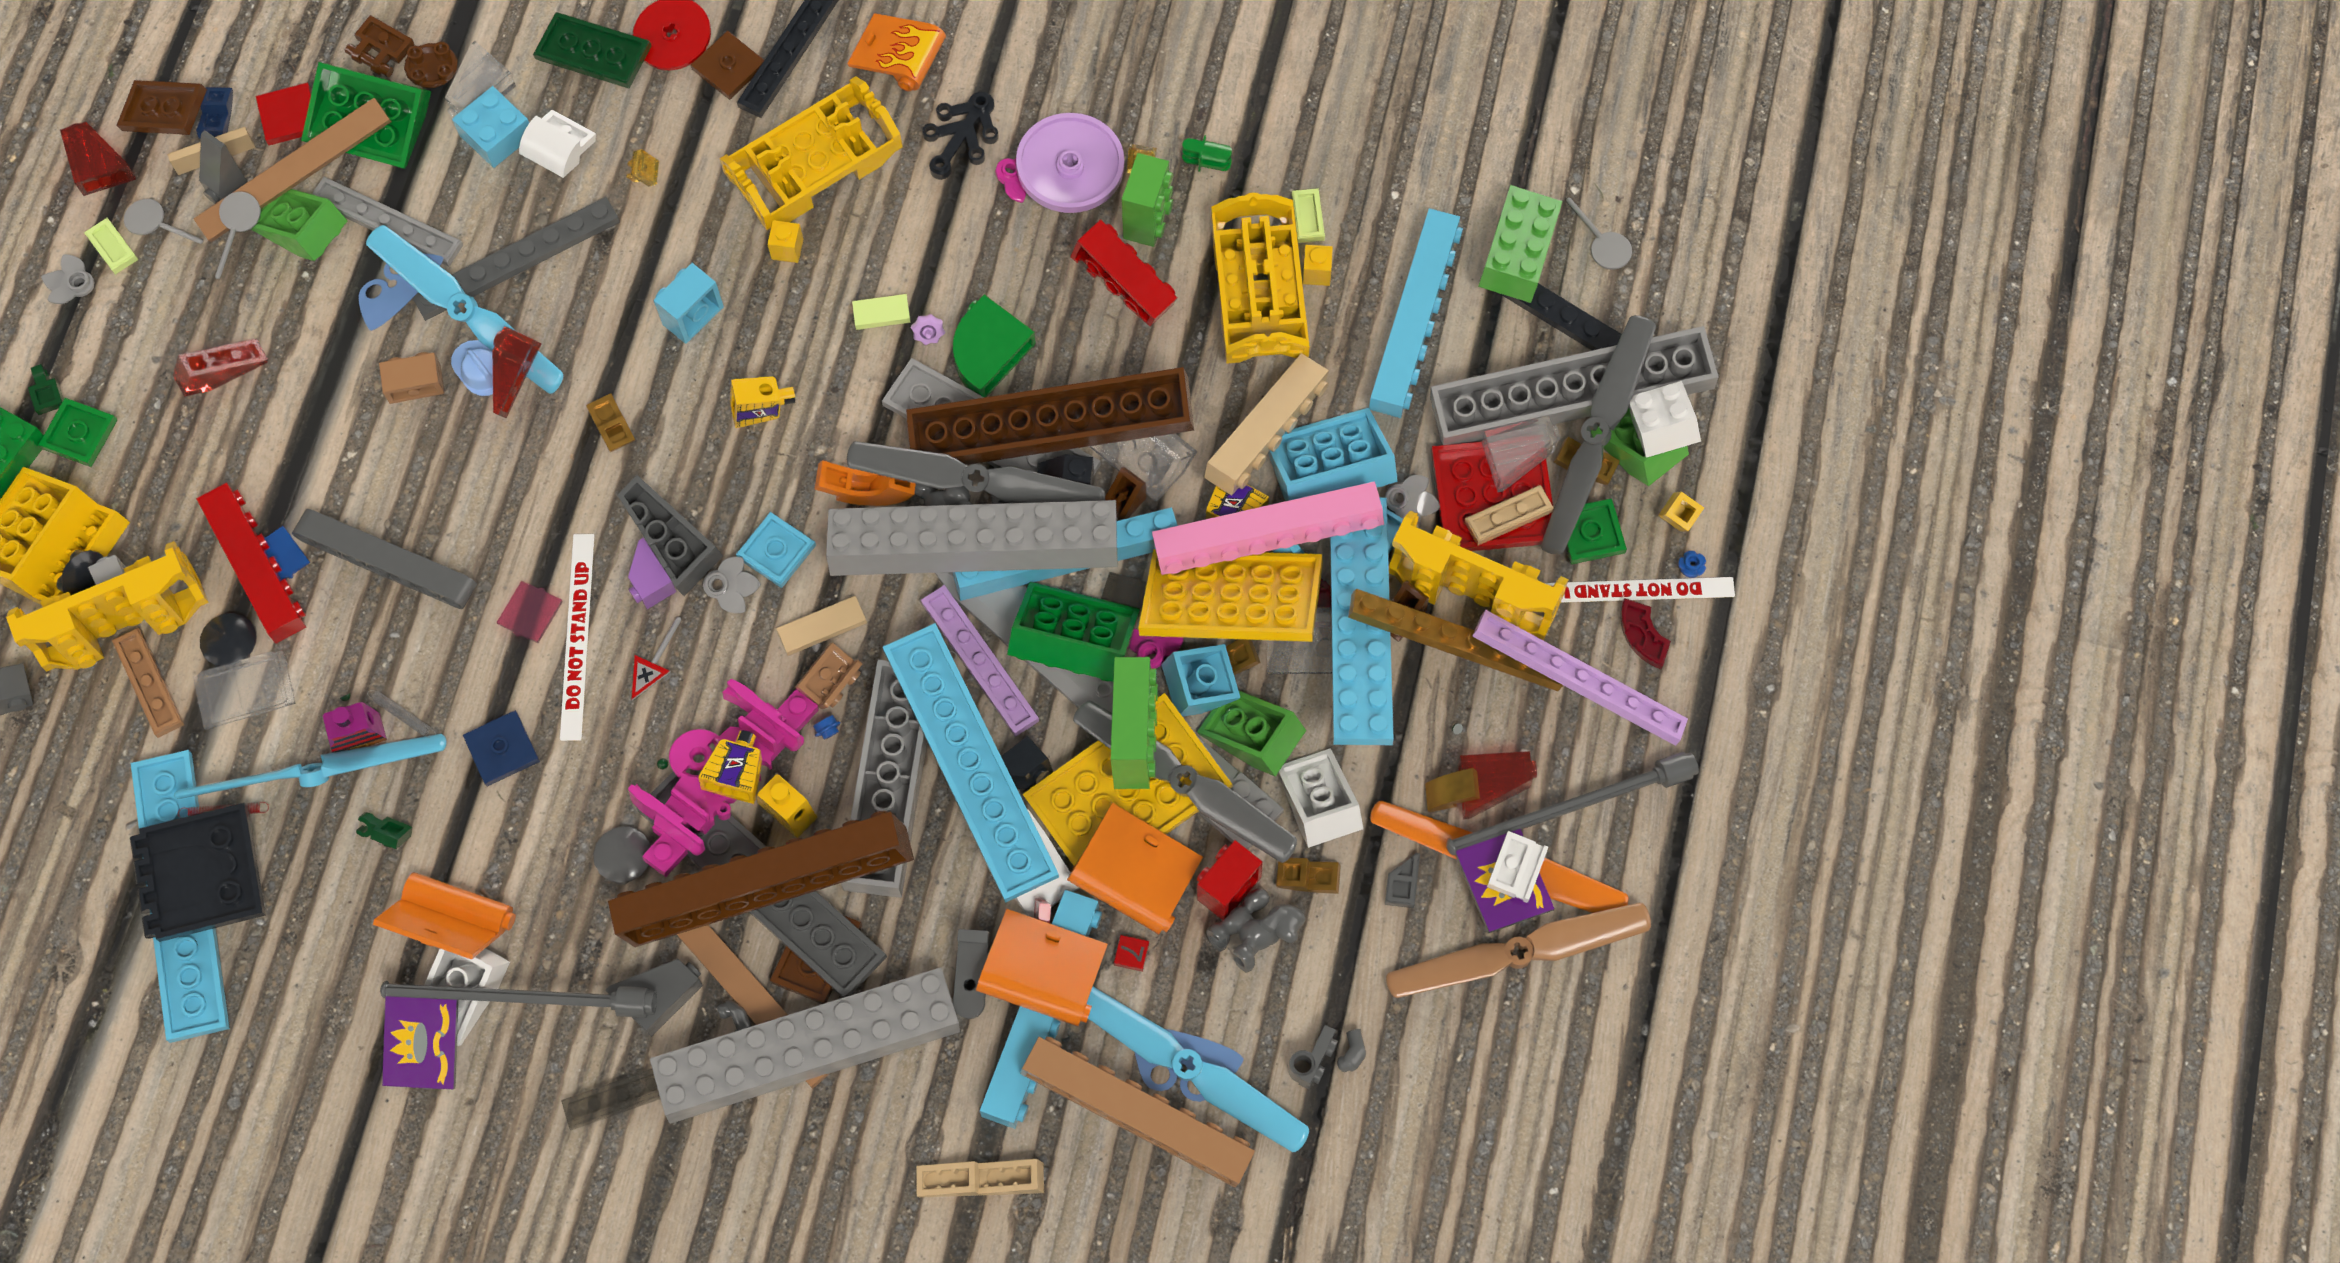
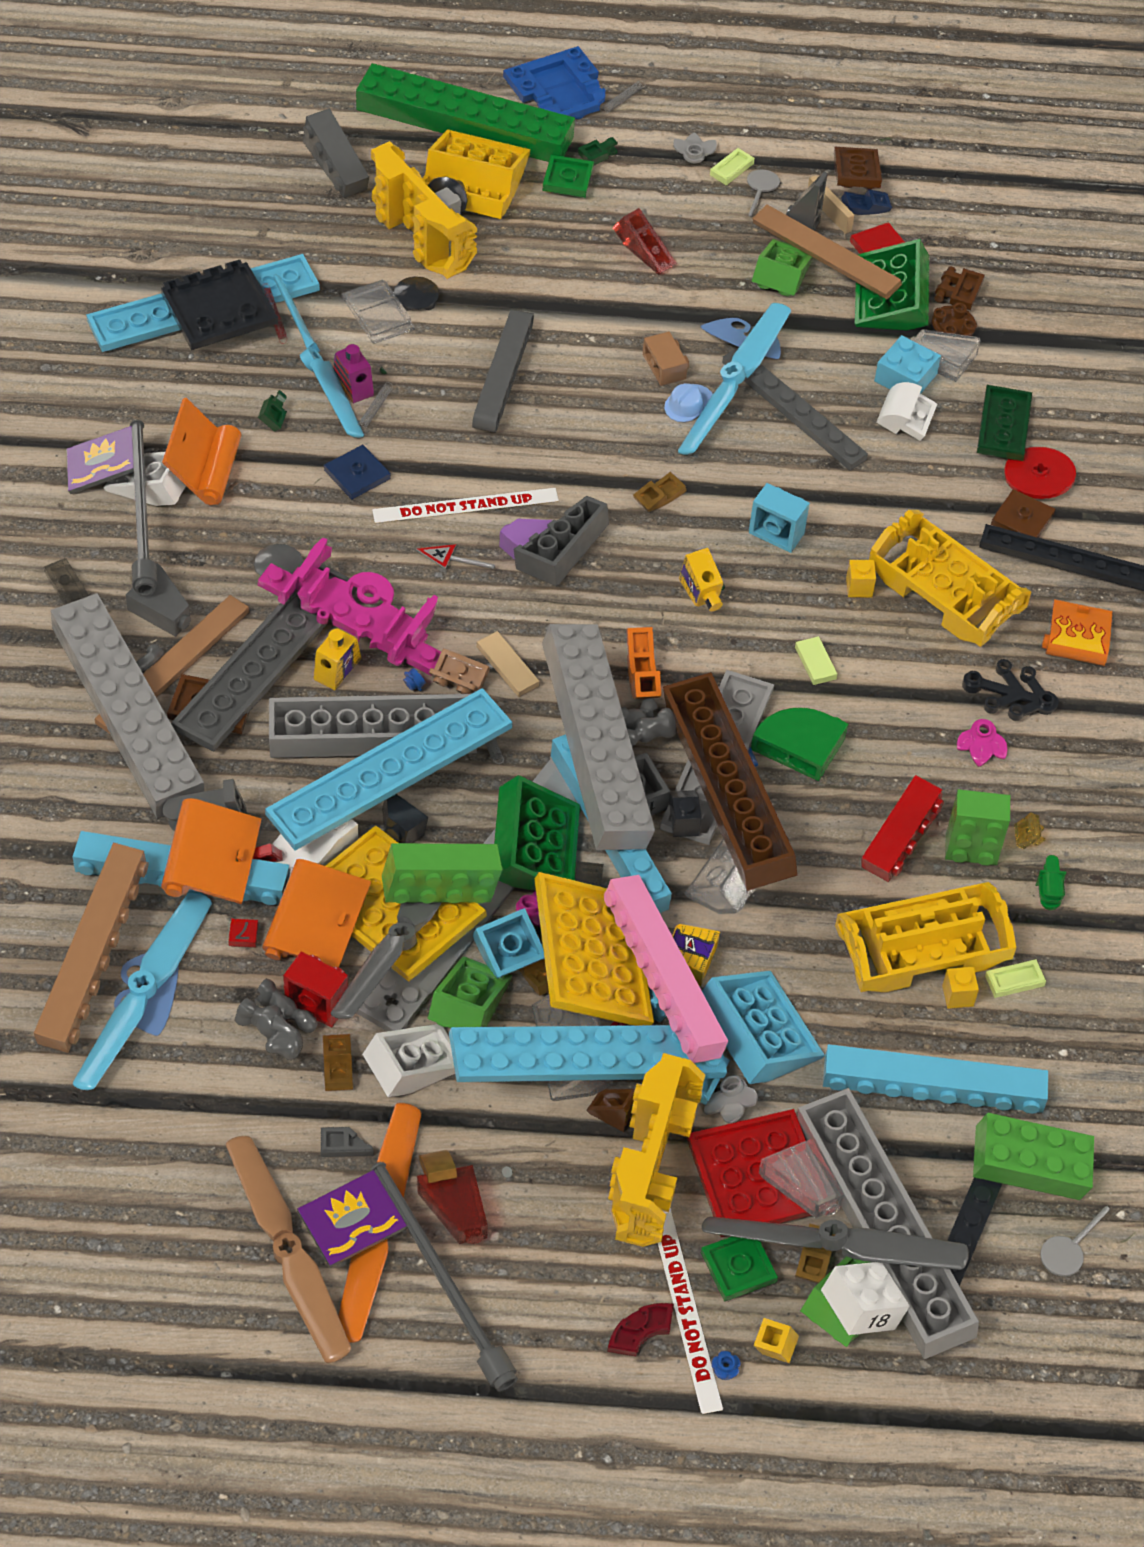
camera: 75 degrees right, 15 degrees down
clear red slope [60,122,136,196] -> none
medium nougat tile [112,628,184,738] -> none
red brick [196,483,307,644] -> none
light grey piece [215,192,261,279] -> none
blue piece [265,526,310,580] -> none
light grey tile [312,177,463,267] -> none
clear red slope [492,326,542,418] -> none
clear pink piece [496,581,563,643] -> none
reddish brown brick [608,811,914,948] -> none
clear yellow tile [626,149,659,187] -> none
yellow torso [699,730,762,804] -> none
light grey plate [703,557,761,614] -> none
medium azure plate [736,512,816,588] -> none
dark grey piece [847,441,1105,503] -> none
lavender piece [911,314,945,345] -> none
tan slope [917,1159,1044,1198] -> none
lavender plate [921,585,1039,737] -> none
lavender dish [1016,113,1124,213] -> none
reddish brown slope [1105,467,1146,521] -> none
tan brick [1204,353,1329,496] -> none
dark grey plate [1289,1025,1338,1090] -> none
dark grey arm [1337,1029,1366,1072] -> none
pearl gold plate [1348,589,1563,692] -> none
tan tile [1465,485,1554,546] -> none
lavender plate [1473,610,1688,746] -> none
white plate [1487,831,1548,903] -> none

